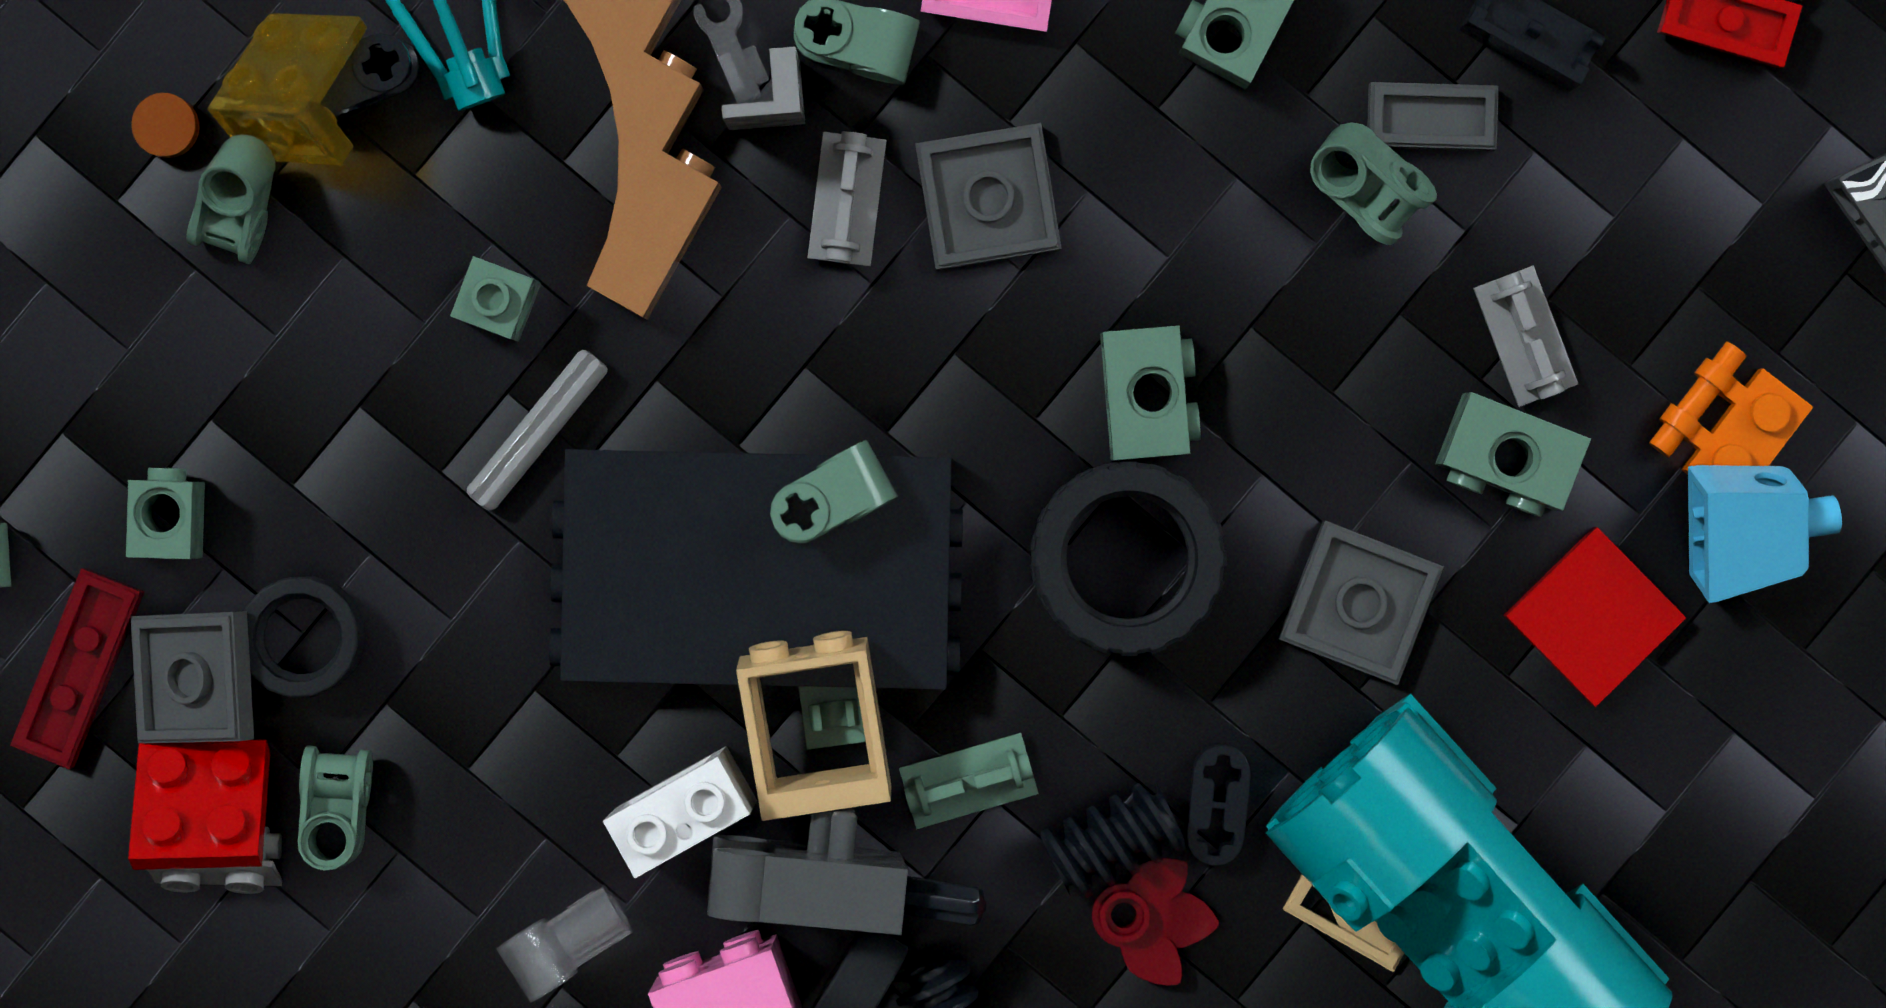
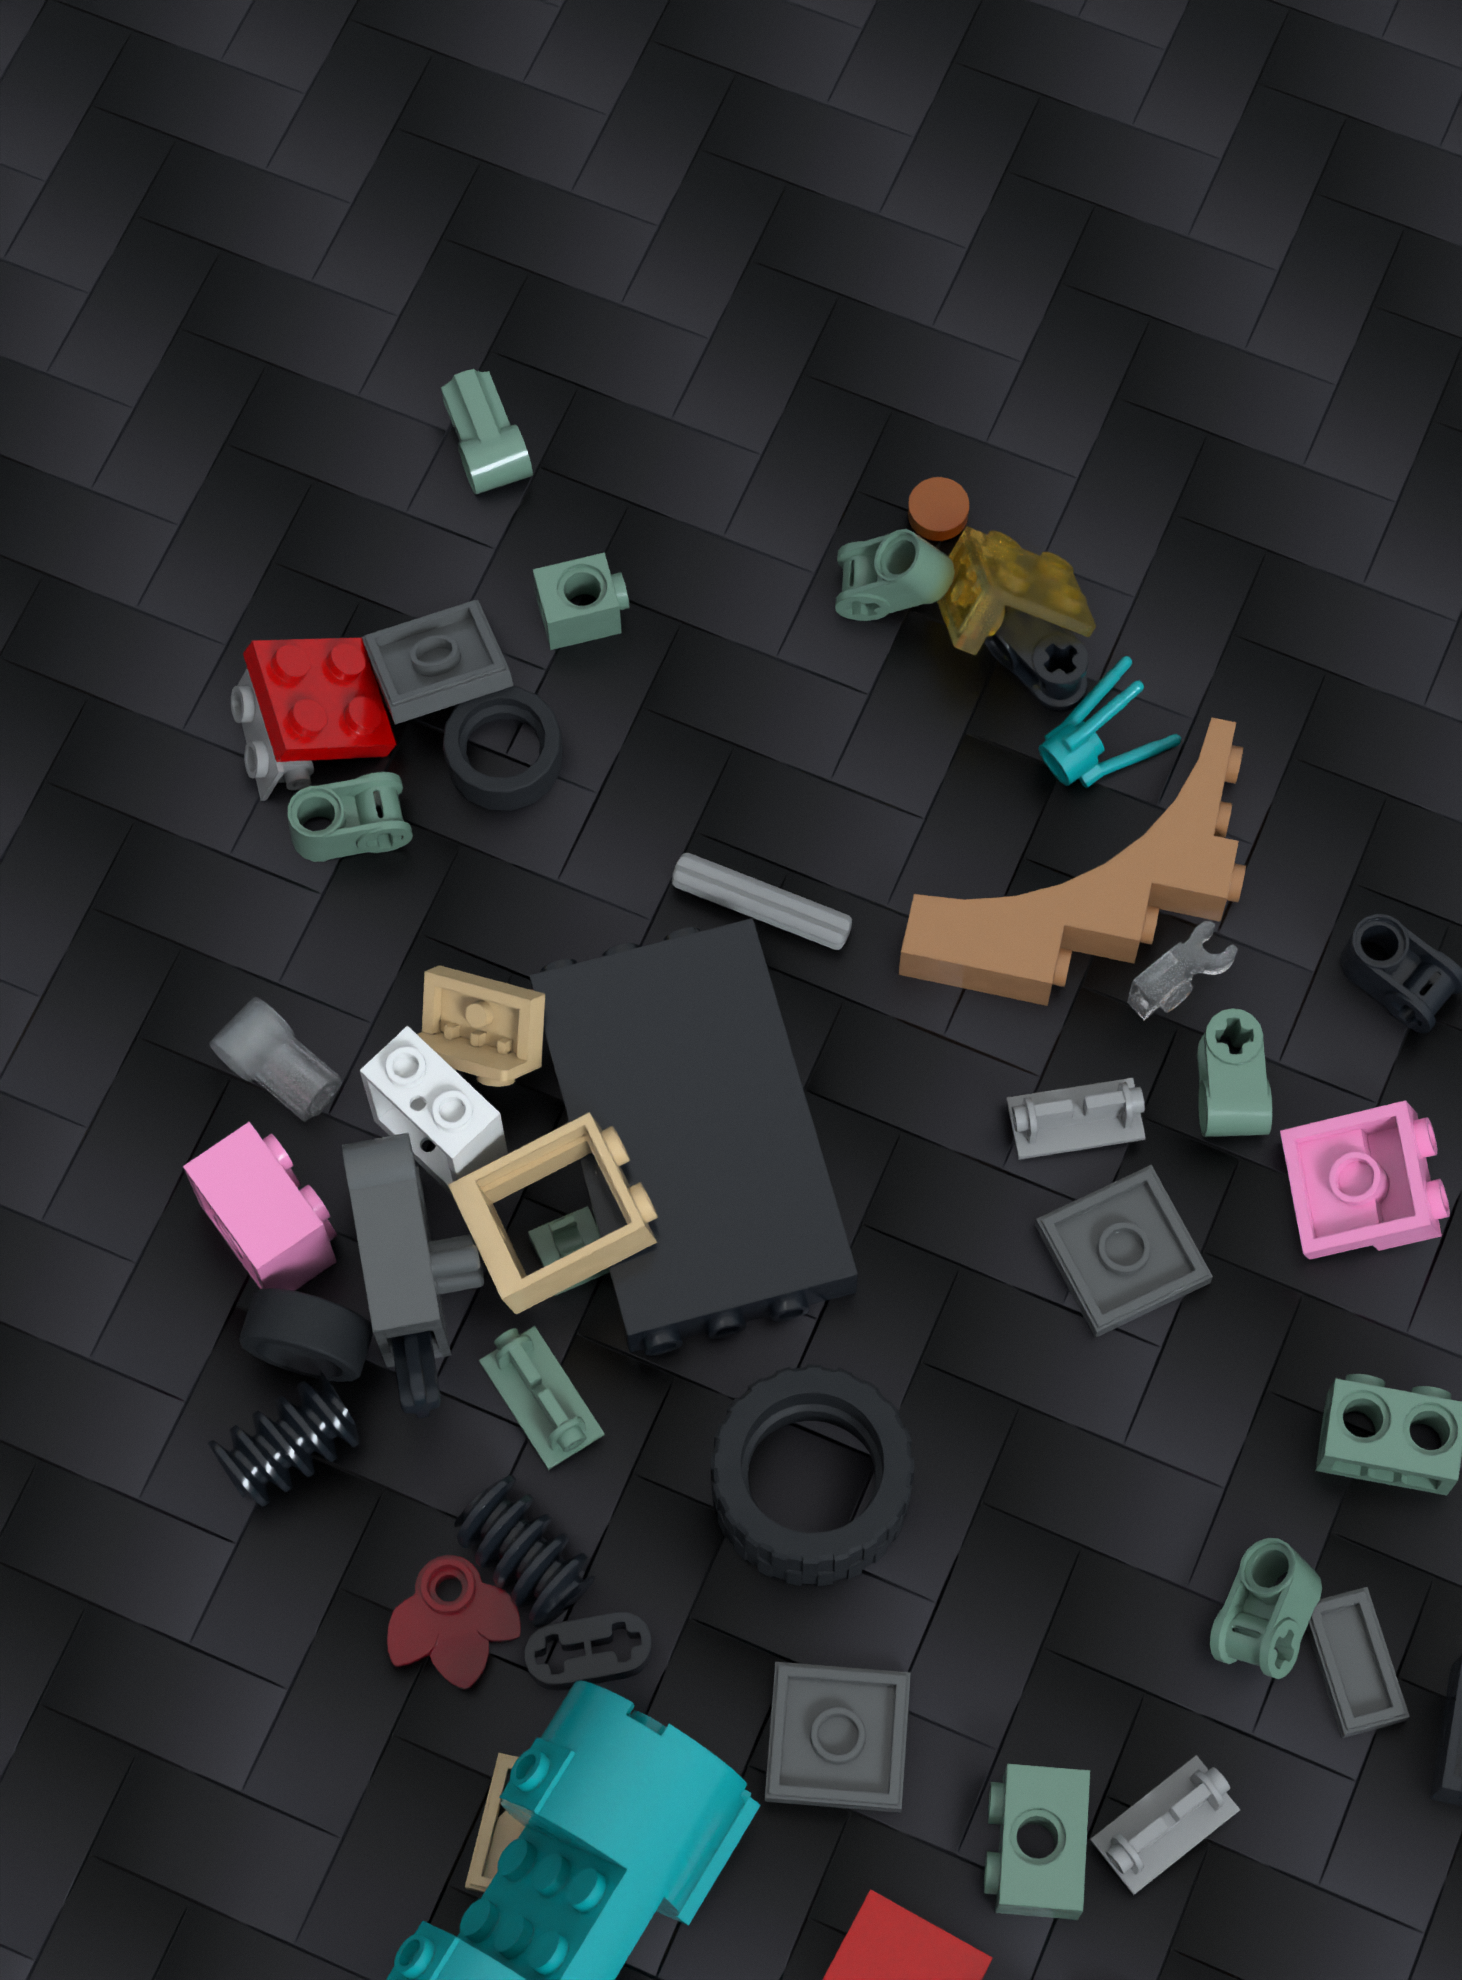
camera: 75 degrees right, 20 degrees down
dark red tile [10,568,145,769] -> none
sand green brick [450,256,541,342] -> none
light grey panel [722,47,805,130] -> none
sand green piece [770,440,898,543] -> none
sand green brick [1100,325,1201,461] -> none
none -> tan bracket [417,965,545,1087]

